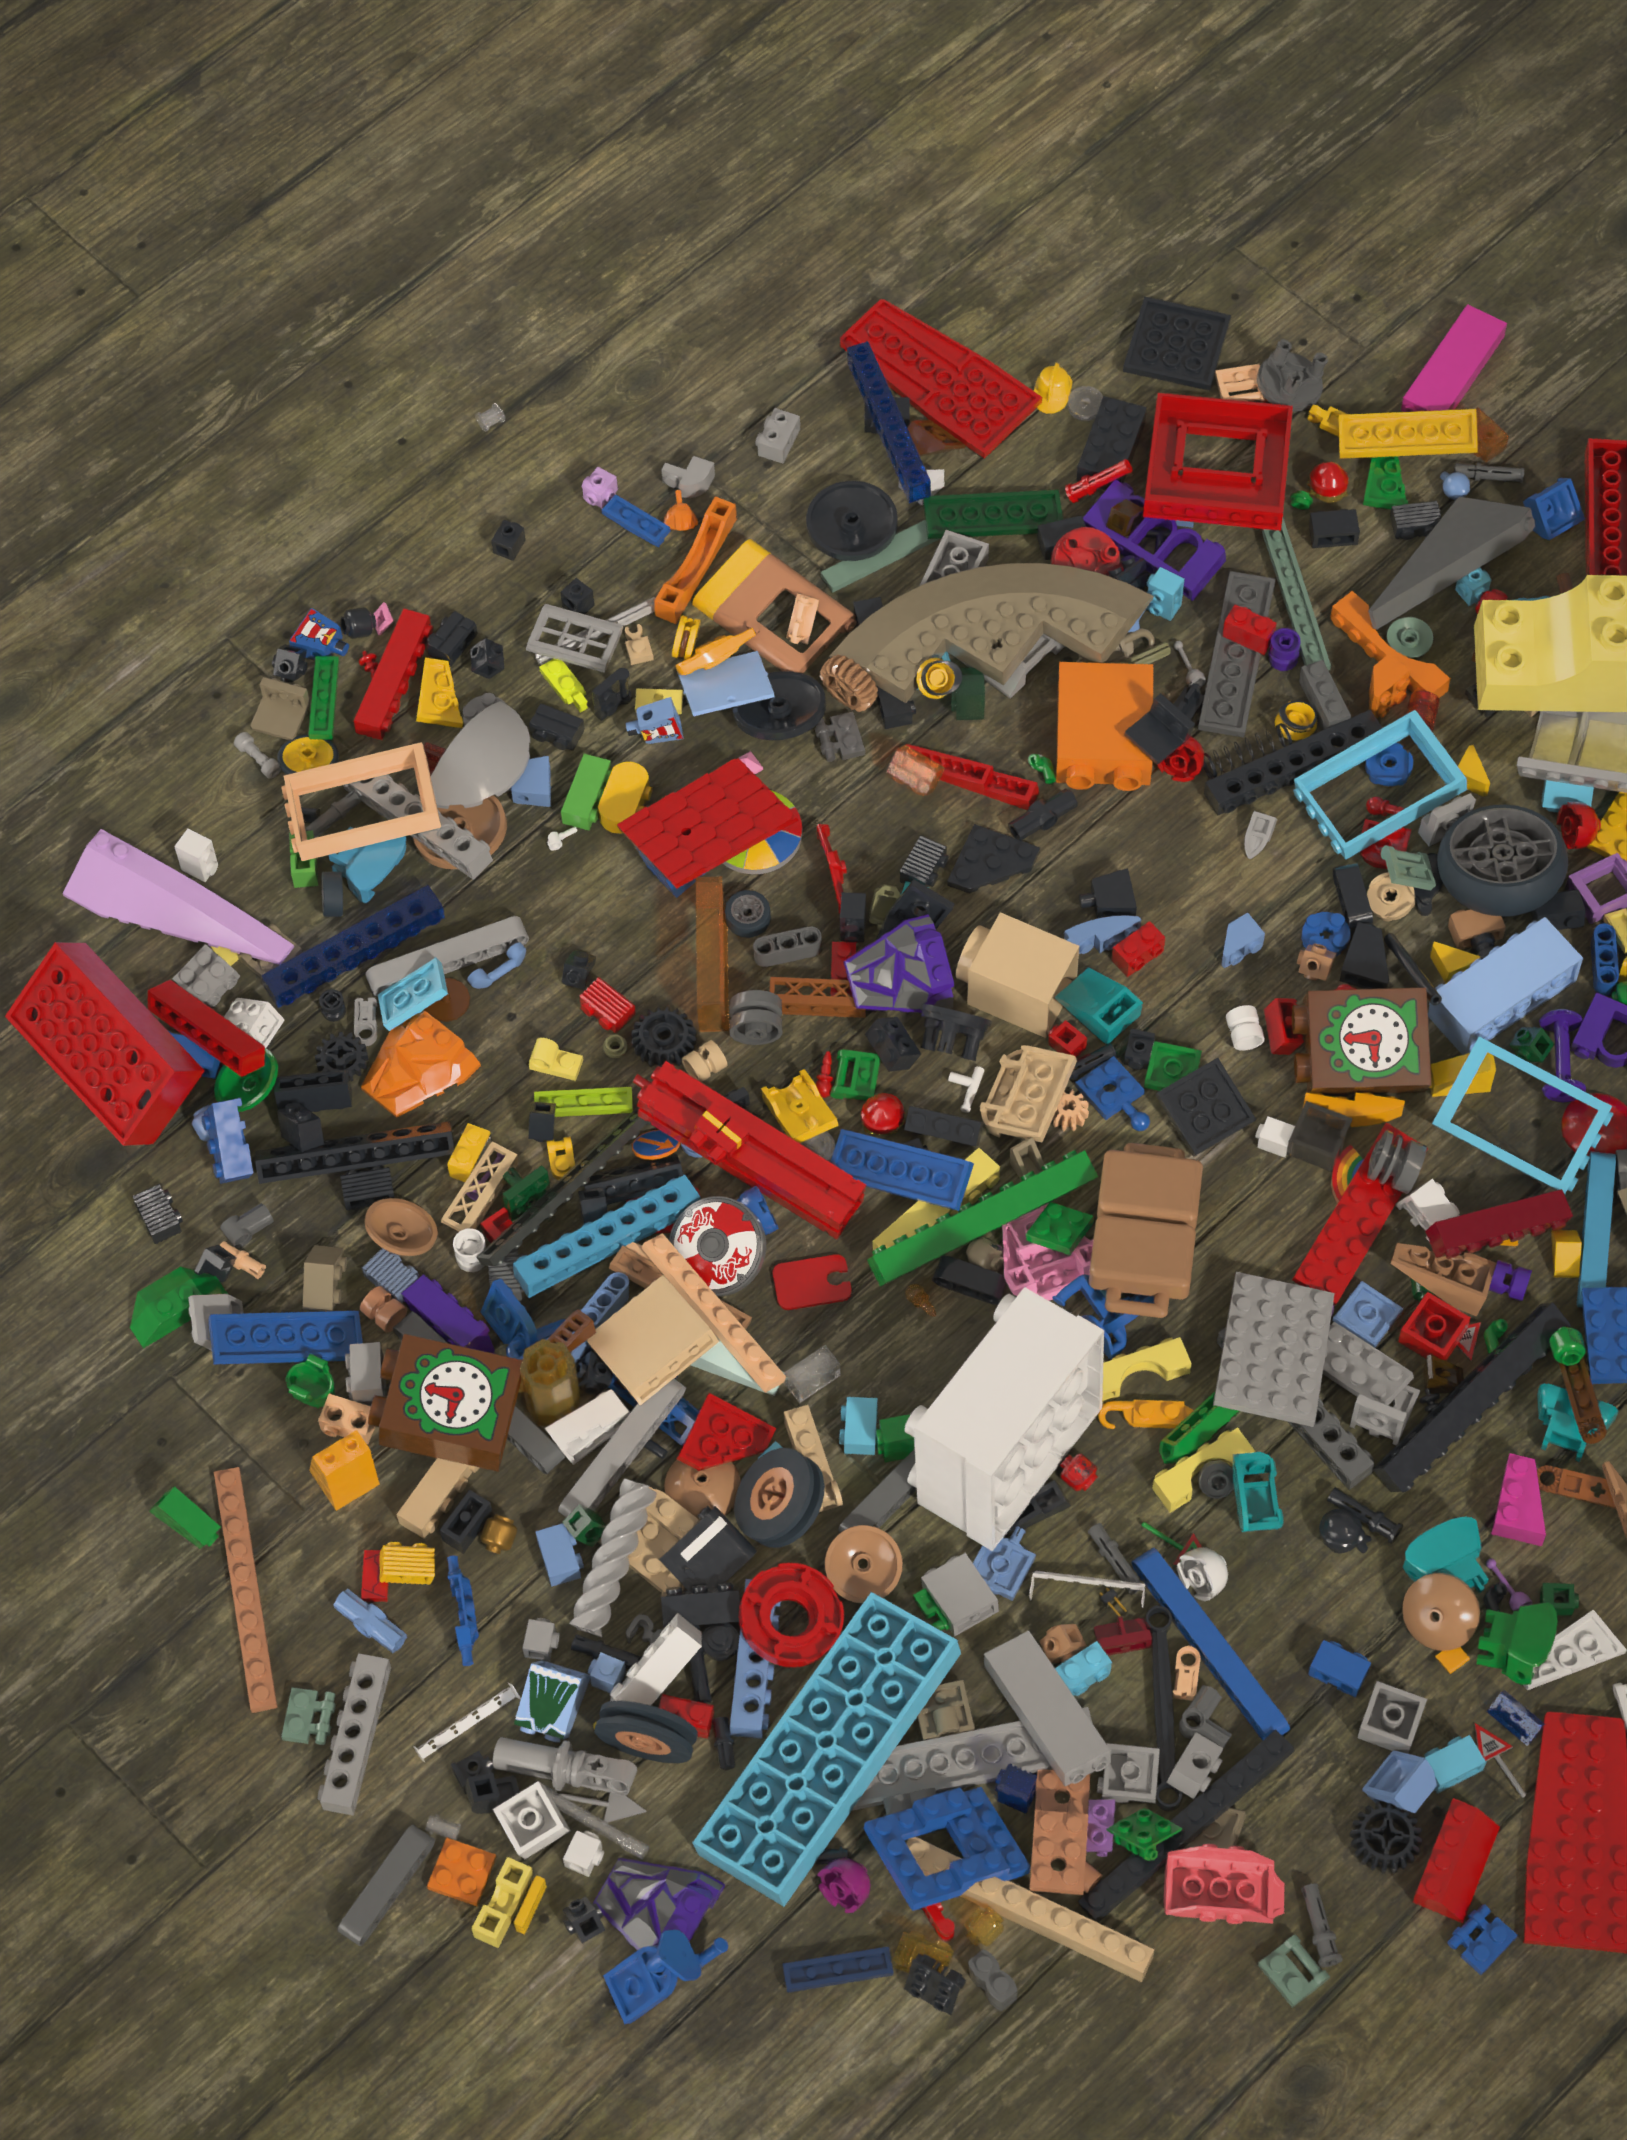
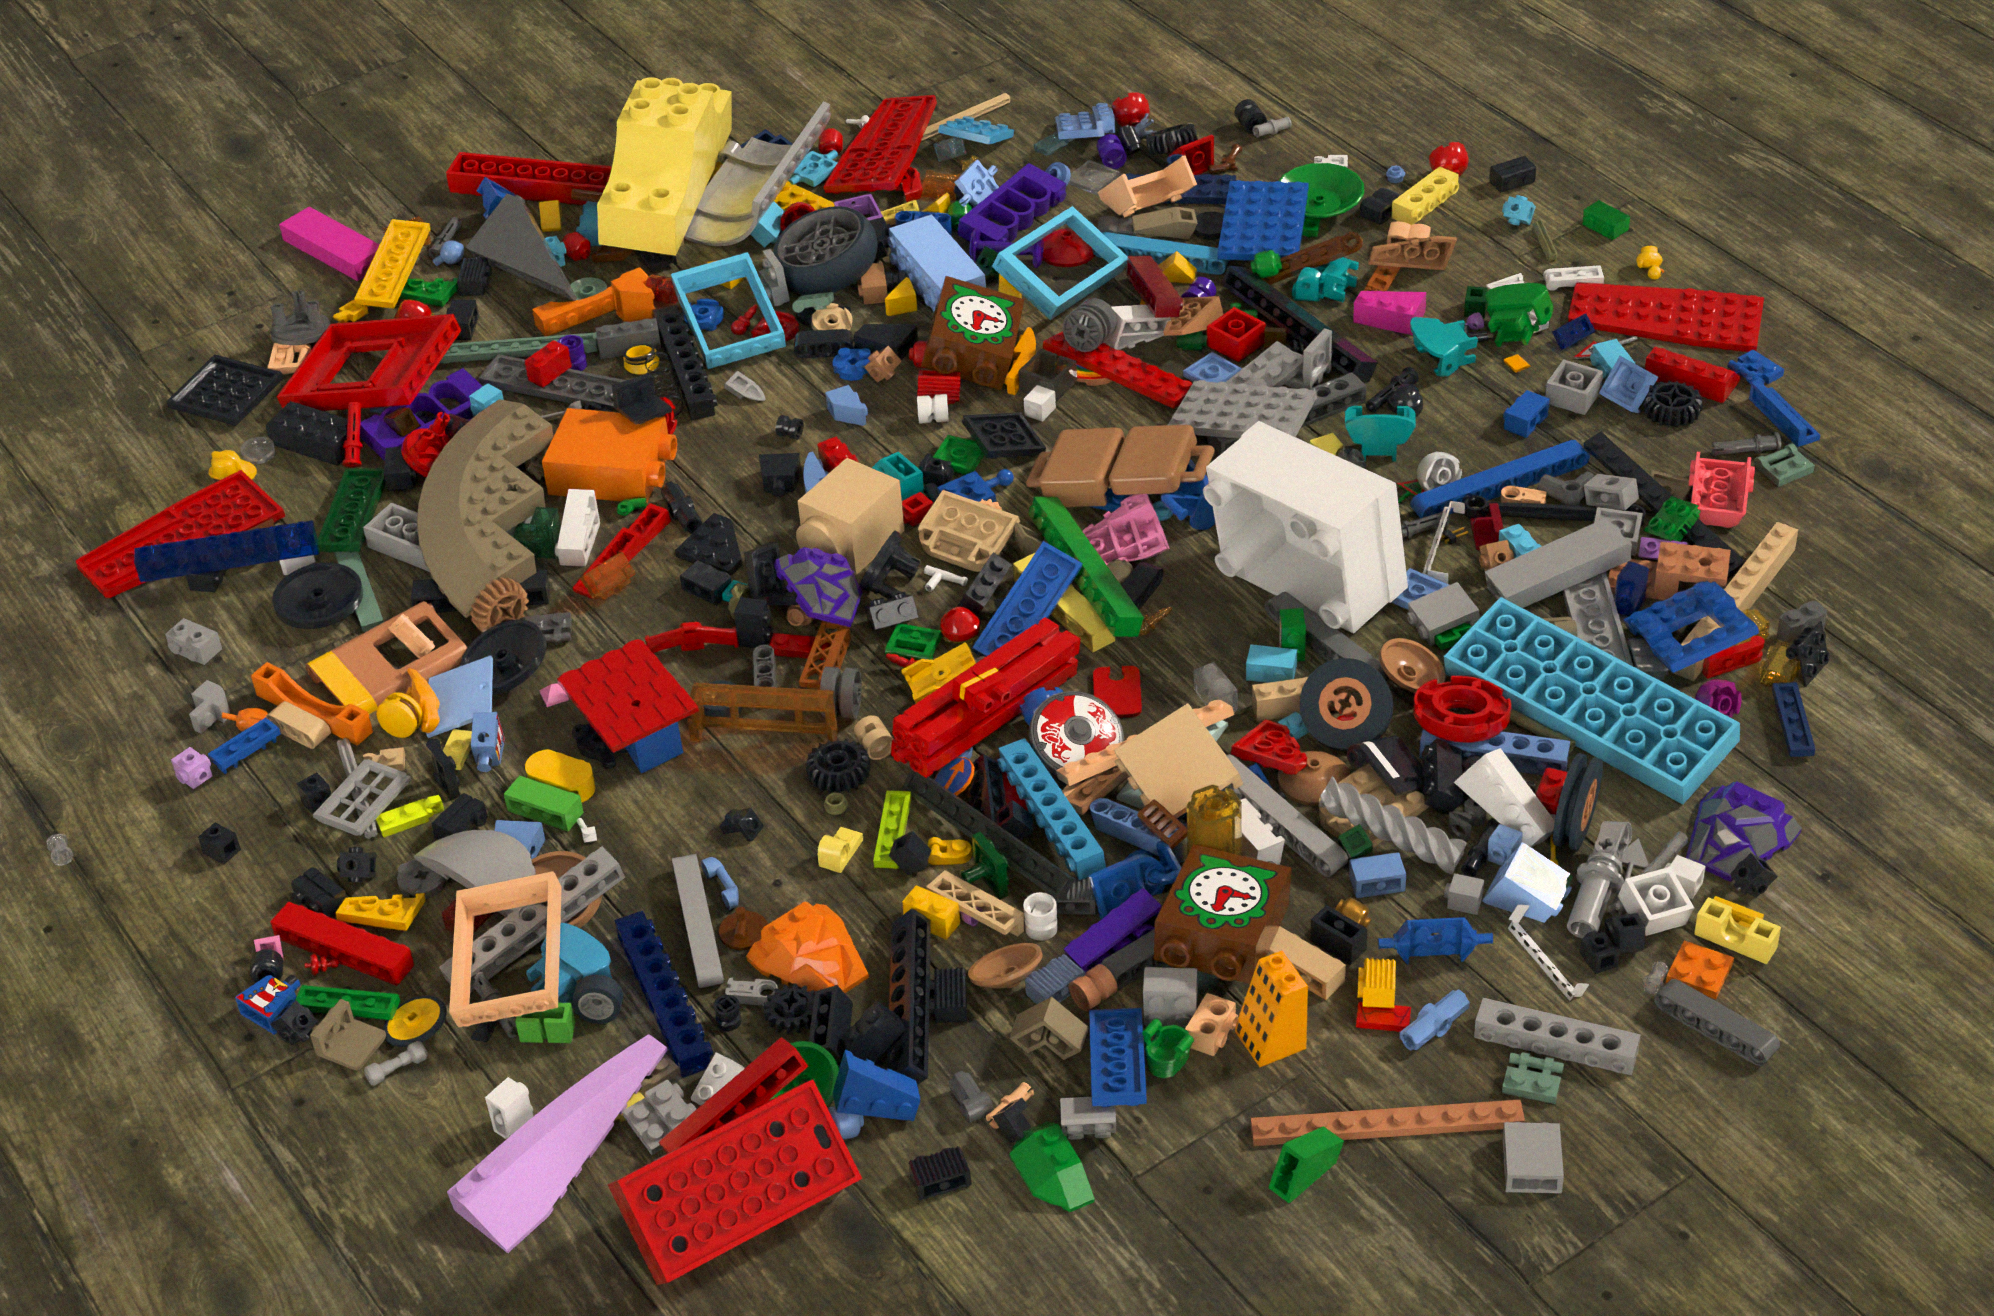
camera: 80 degrees left, 20 degrees down
medium azure plate [378,958,448,1031] -> none
red panel [481,1207,513,1243] -> none
red brick [580,977,636,1033] -> none
blue plate [603,1930,728,2024] -> none
yellow piece [917,658,962,699] -> none
green plate [1026,1202,1094,1255] -> none
black piece [1384,933,1442,1005] -> none
medium nougat dish [1402,1573,1480,1651] -> none
none -> tan beam [266,701,331,749]
none -> yellow slope [539,200,562,232]
none -> white wedge [555,489,600,566]
none -> black wheel [775,415,804,440]
none -> light grey brick [1503,1122,1564,1193]
none -> blue fence [1749,380,1820,447]

